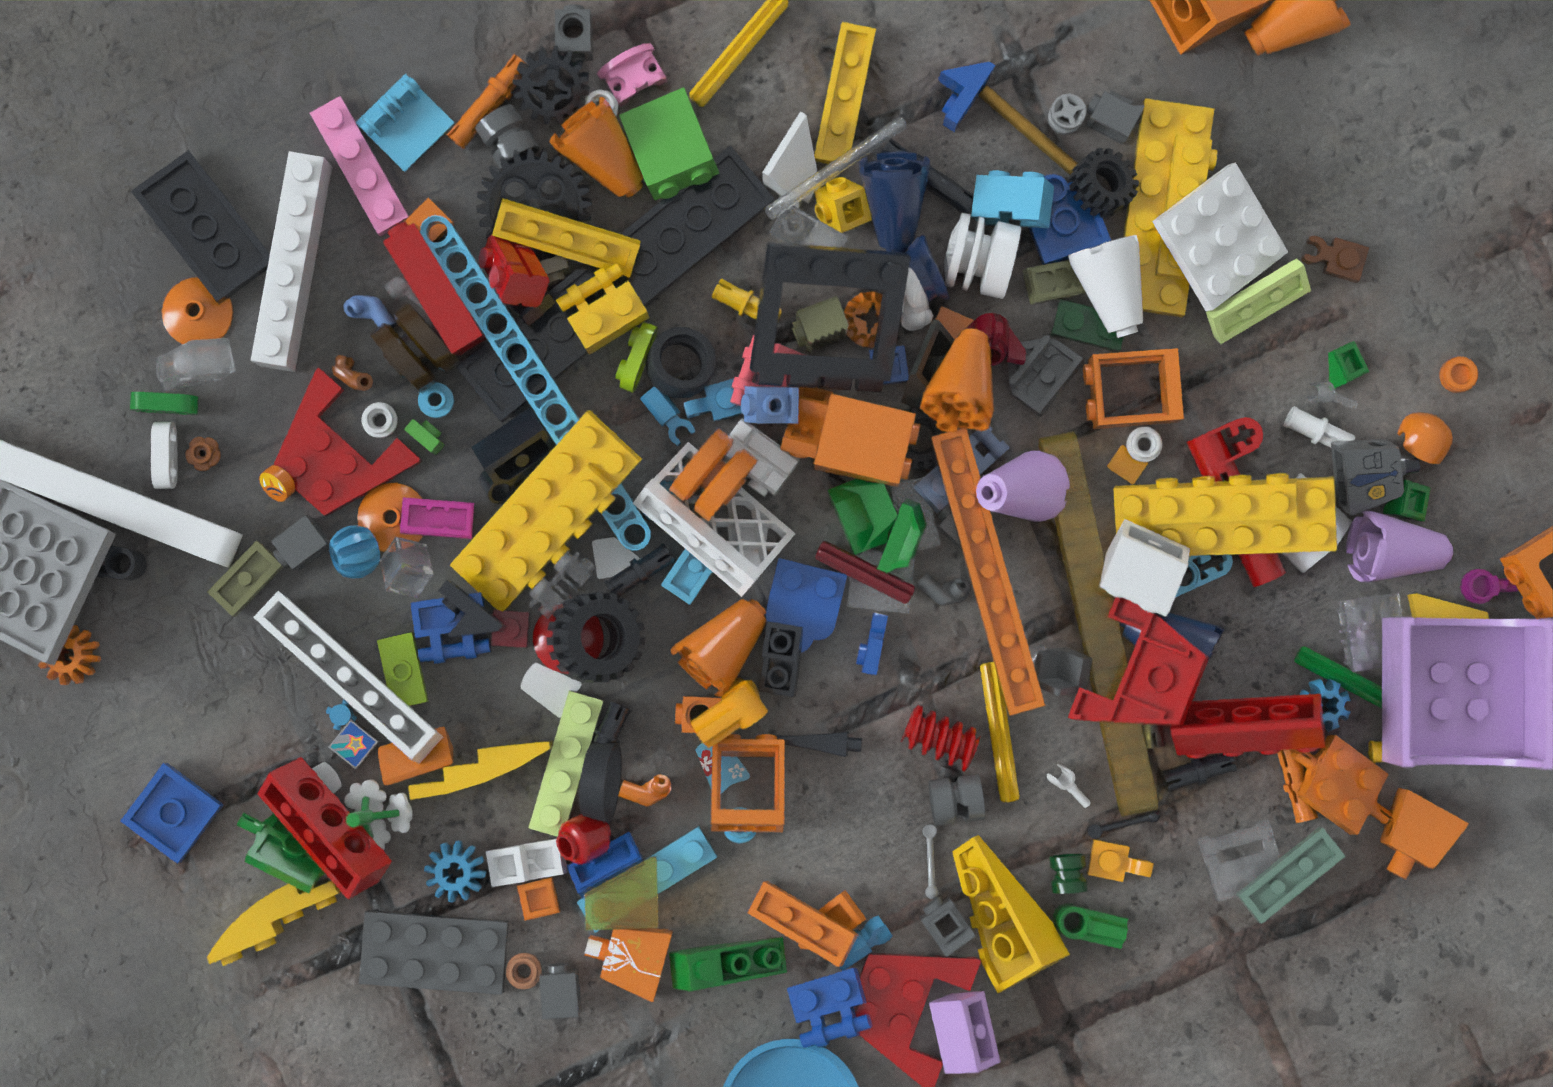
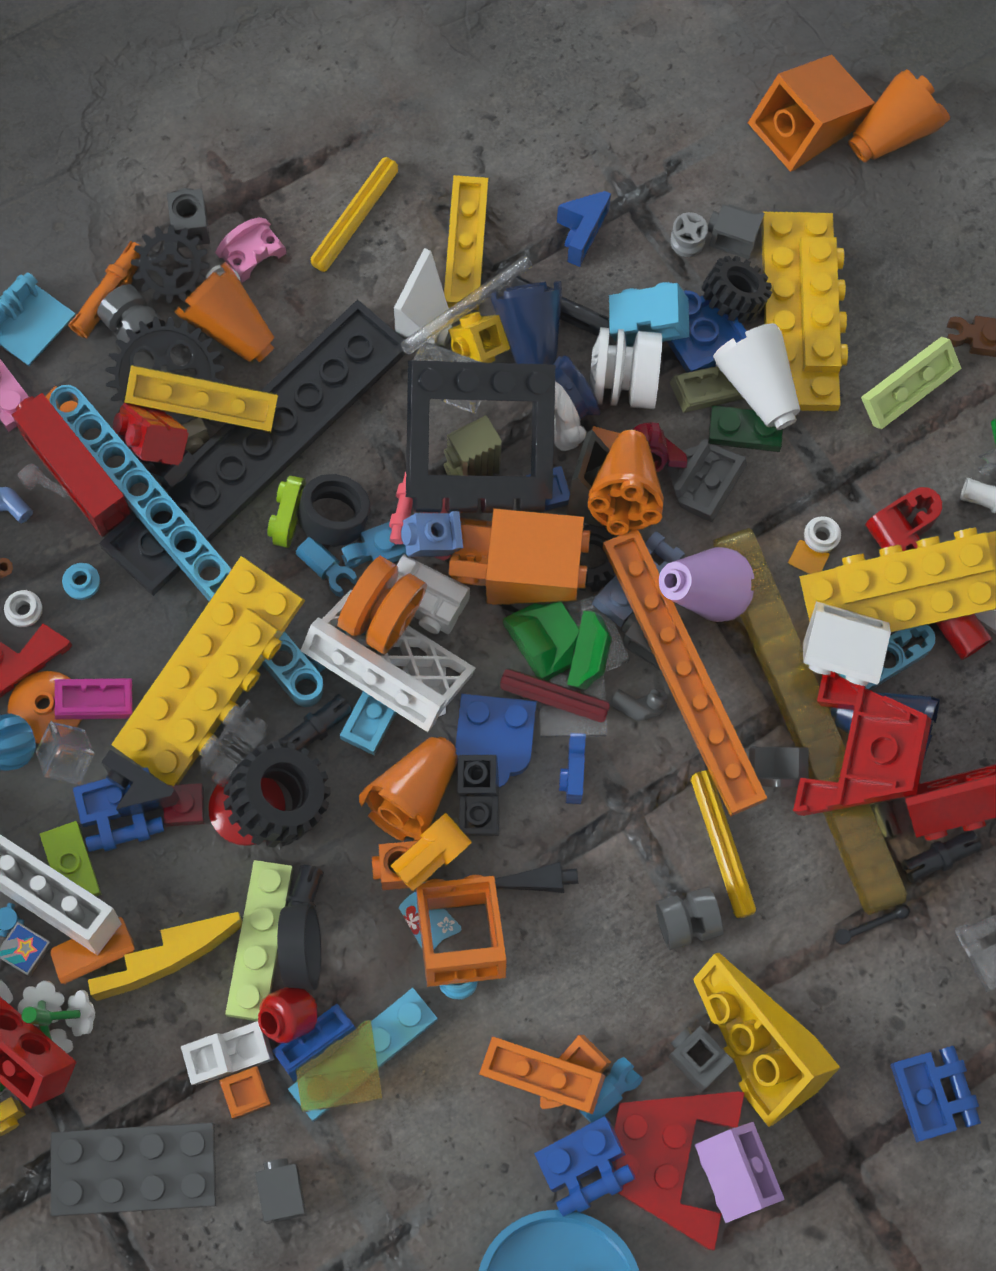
camera: 10 degrees left, 15 degrees down
dark brown wheel [370,302,460,394] -> none
bright green plate [404,419,445,455] -> none
dark azure gear [424,840,486,903] -> none
black hinge [471,408,556,504] -> none
nougat plate [506,953,542,989] -> none
white sticker [521,663,582,718] -> none
yellow brick [556,263,650,355] -> none
orange torso [584,925,673,1002] -> none
white sticker [592,537,640,579] -> none
orange arm [618,774,671,807] -> none
bright green brick [619,87,719,200] -> none
green slope [669,937,787,991] -> none
yellow axle [712,278,782,321] -> none
orange gear [844,291,883,348] -> none
red piece [901,705,981,772] -> none
light grey hinge [922,824,939,899] -> none
pearl gold bar [979,85,1078,175] -> none
white hand [1047,763,1091,808] -> none
dark green wheel [1049,854,1088,894] -> none
green piece [1052,903,1128,949] -> none
orange window [1083,348,1184,429] -> none
light orange plate [1087,839,1154,882] -> none
white plate [1152,162,1288,311] -> none
none -> blue plate [890,1046,981,1143]

